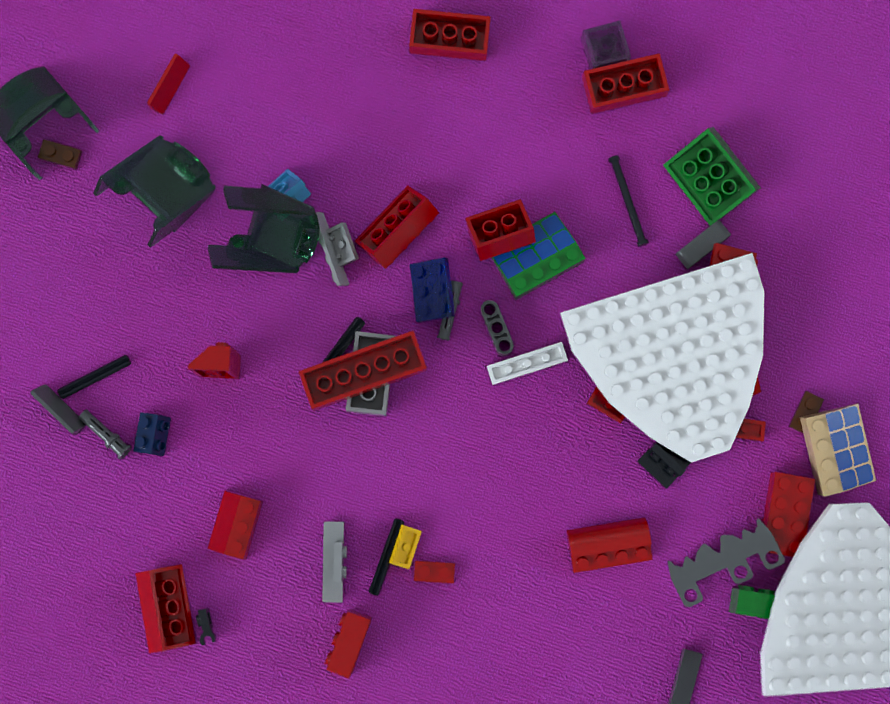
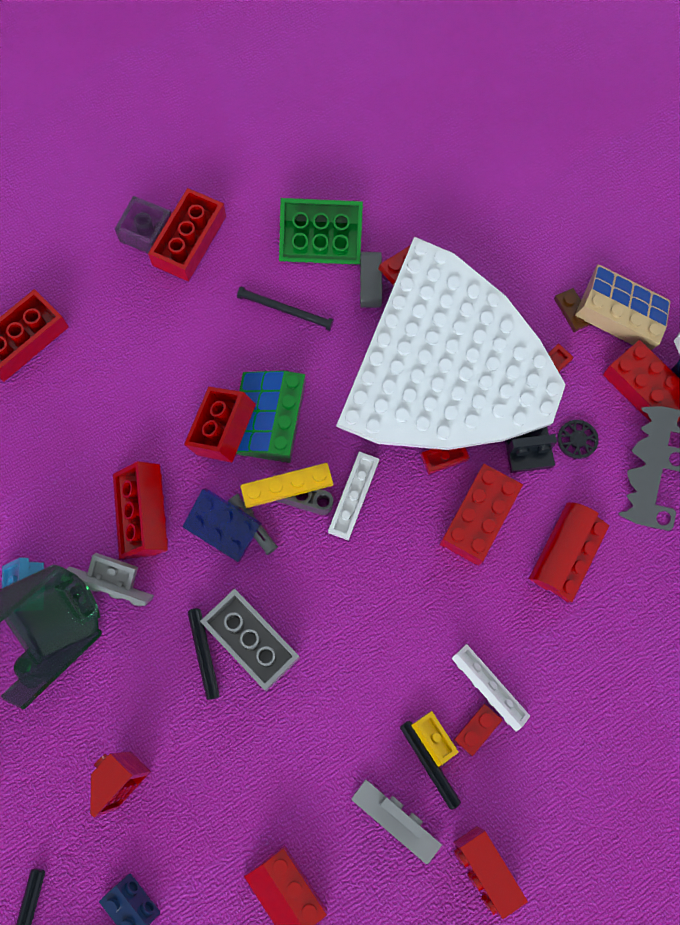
camera: 55 degrees left, 10 degrees down
red brick [298,331,427,411] -> none
none -> yellow plate [240,463,333,508]
none -> red brick [439,464,523,566]
none -> white plate [452,644,530,732]
none -> black wheel [557,420,599,459]

